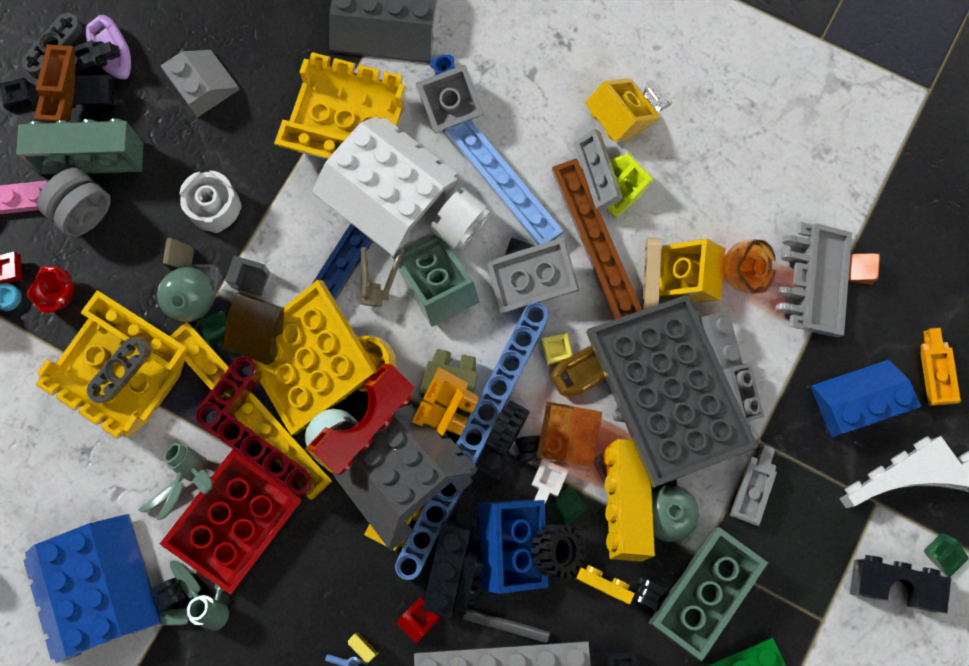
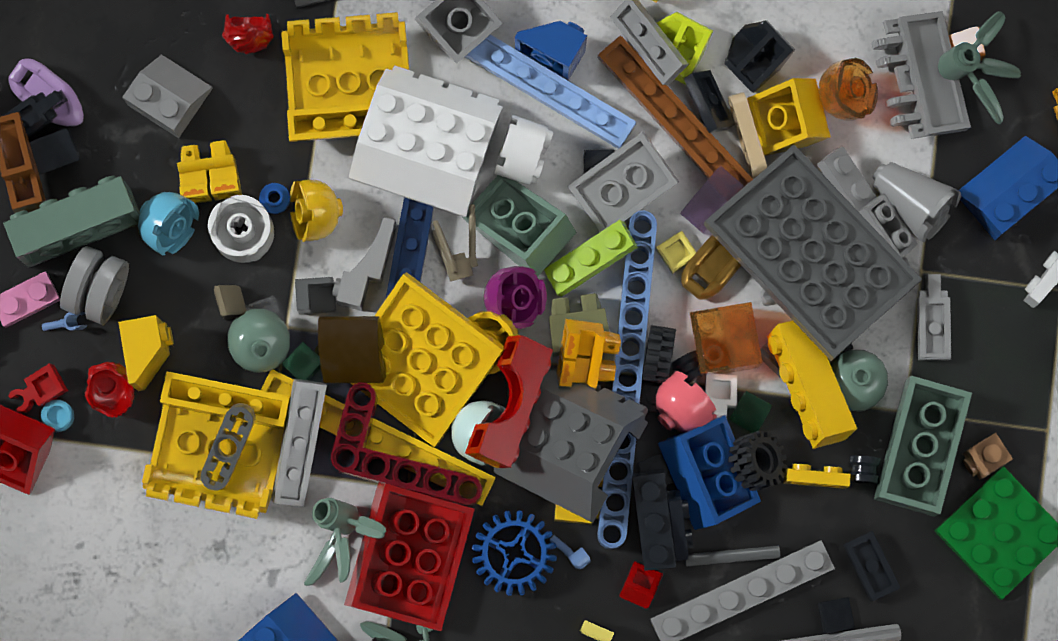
camera: 25 degrees left, 5 degrees up
none -> medium blue hand [42,312,87,331]
none -> yellow slope [118,315,174,391]
none -> medium azure cylinder [138,192,199,255]
none -> yellow hips [177,140,242,203]
none -> red hair [222,14,274,54]
none -> blue plate [259,183,290,214]
none -> light grey plate [271,379,327,507]
none -> yellow cylinder [290,180,343,242]
none -> light grey slope [333,217,397,311]
none -> blue gear [472,511,557,596]
none -> magenta cylinder [483,266,547,329]
none -> blue slope [515,21,587,81]
none -> lime plate [544,220,638,297]
none -> medium blue hand [550,535,591,569]
none -> coral cylinder [656,371,717,433]
none -> clear purple slope [680,165,744,234]
none -> black plate [684,70,736,133]
none -> black slope [724,20,795,93]
none -> light grey cone [872,162,961,242]
none -> sand green plant [938,11,1021,124]
none -> medium nougat bracket [963,433,1013,480]

